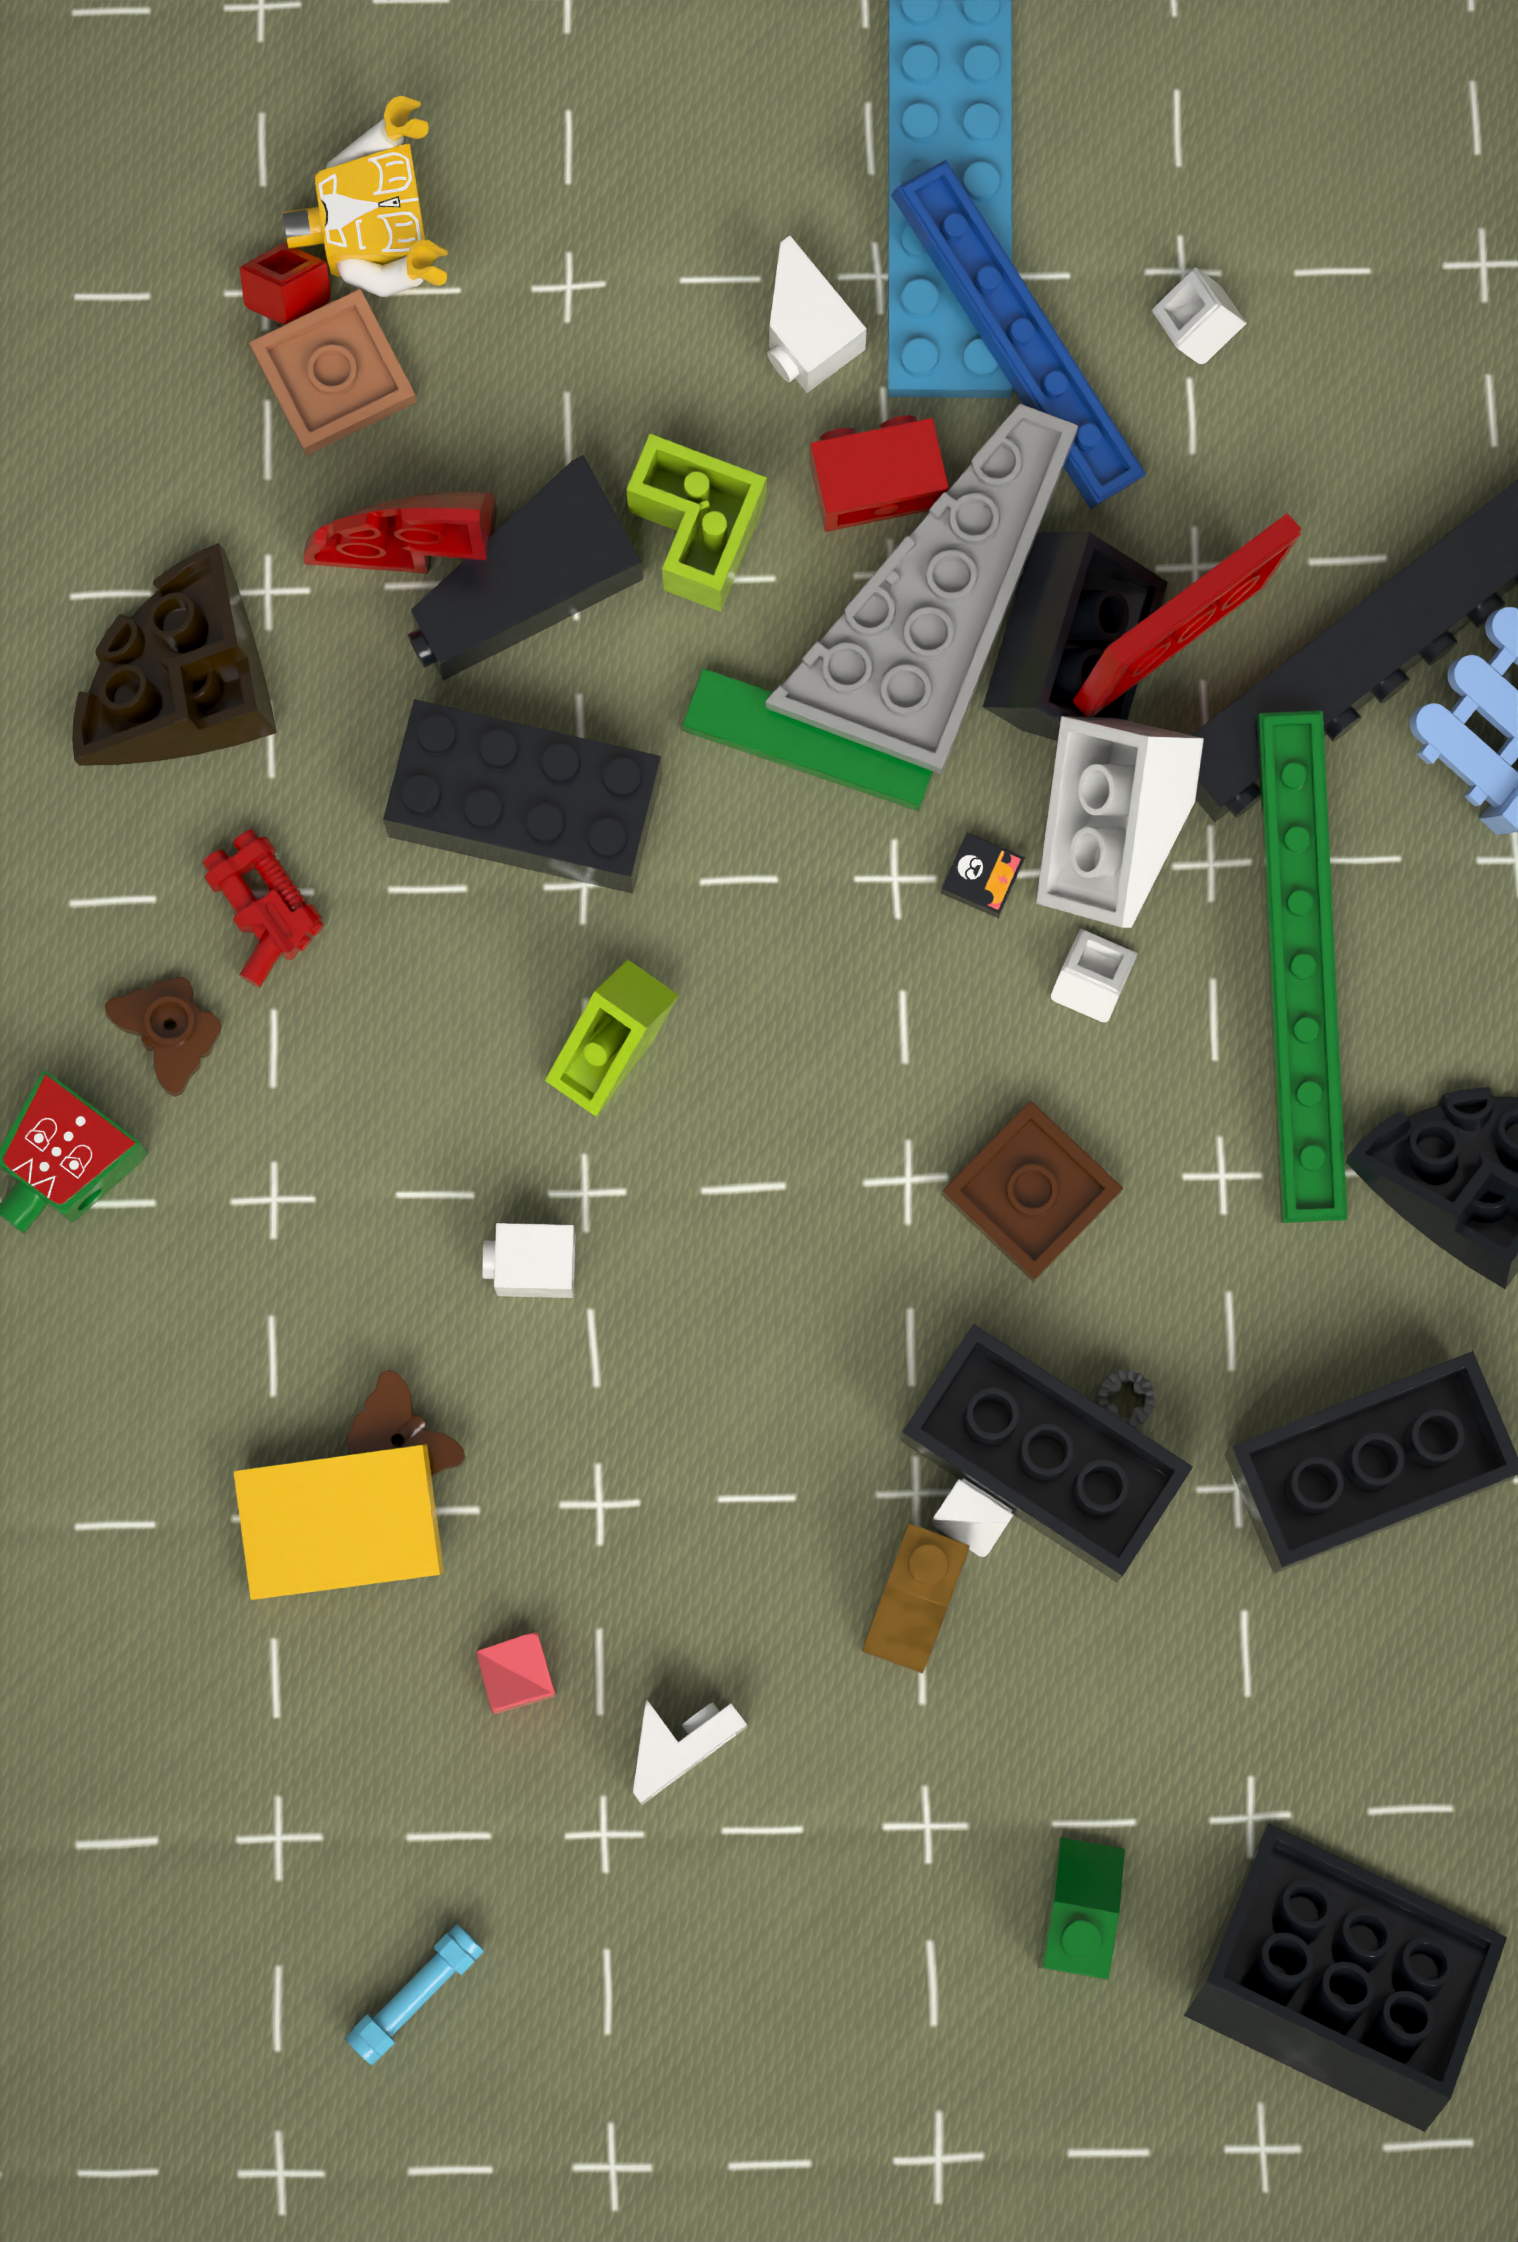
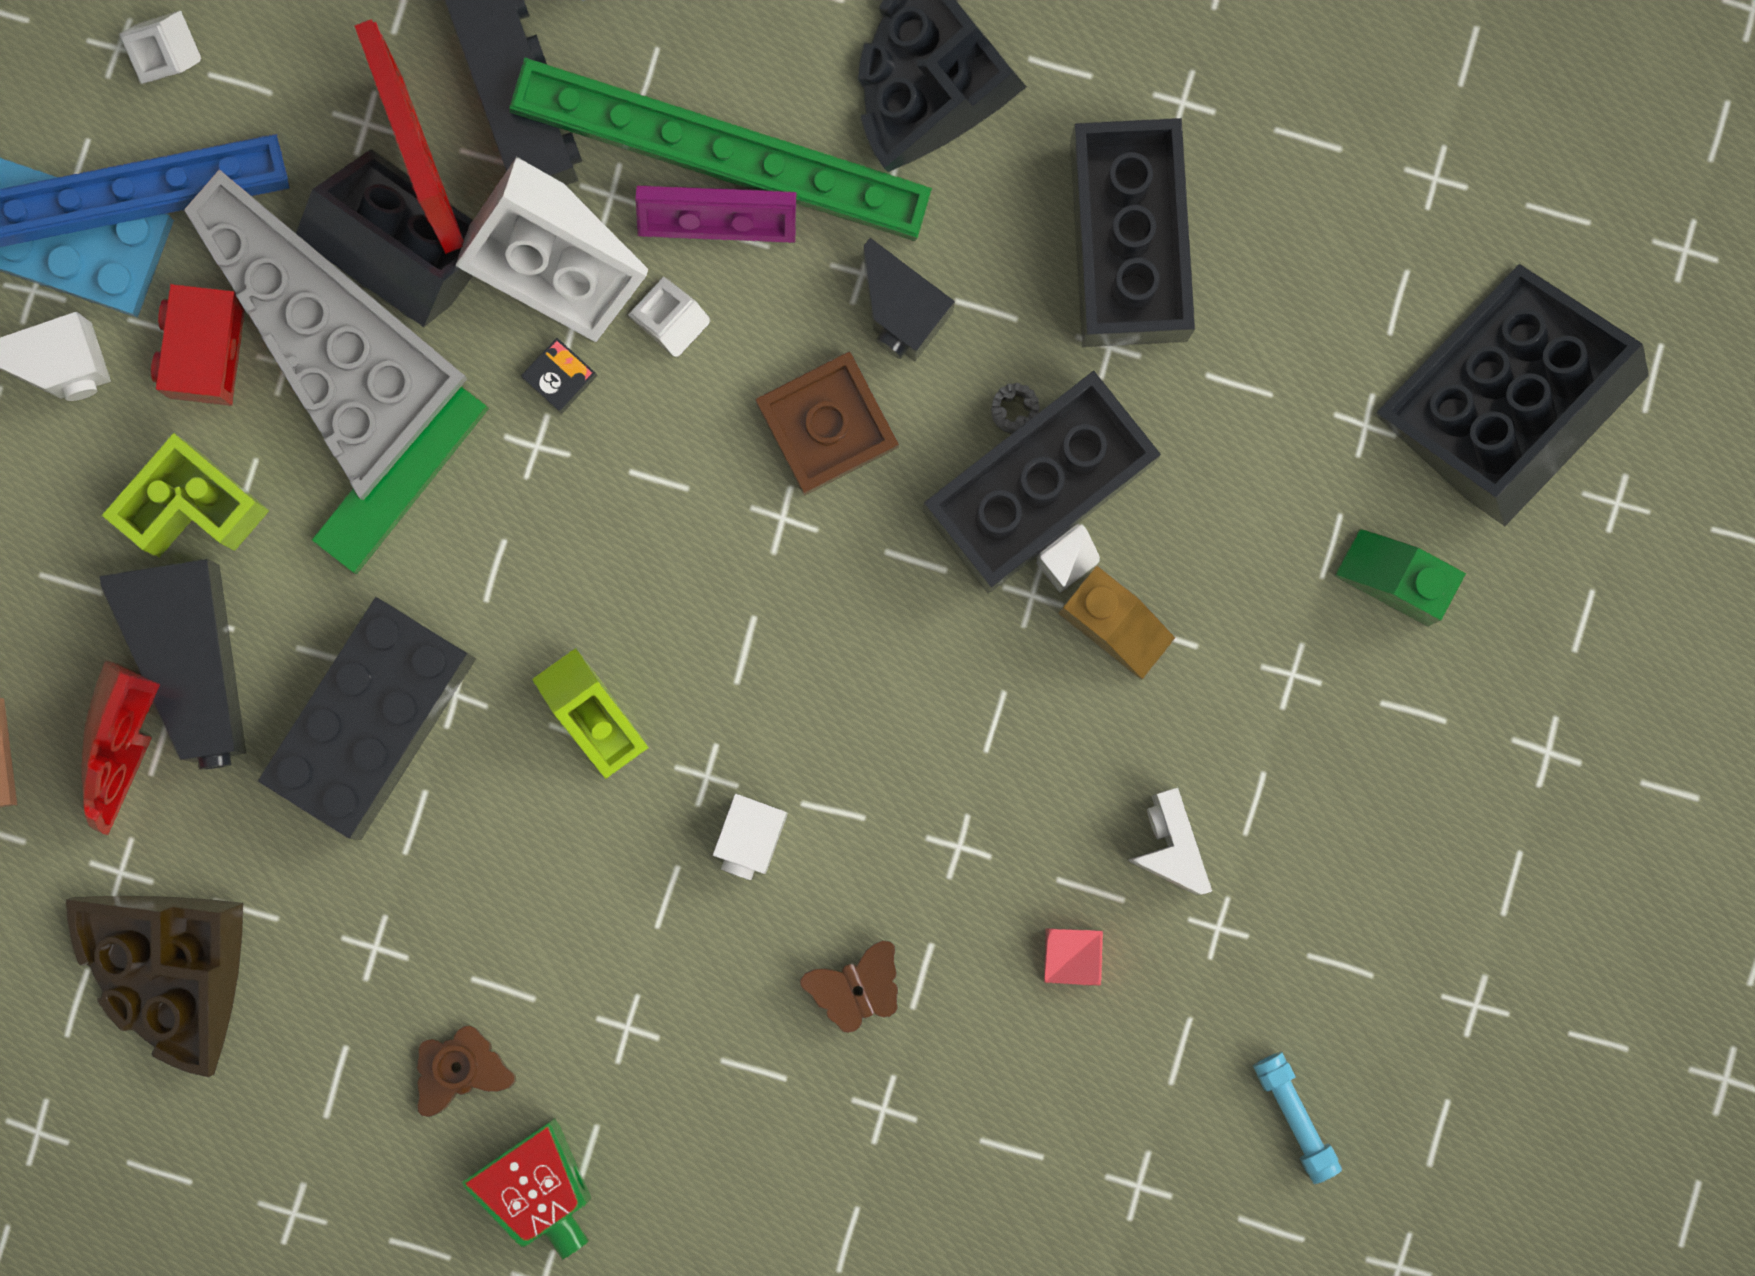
camera: 75 degrees left, 5 degrees up
red piece [202,829,324,988] -> none
yellow tile [233,1444,445,1600] -> none
none -> magenta tile [635,186,796,243]
none -> black slope [863,238,955,361]

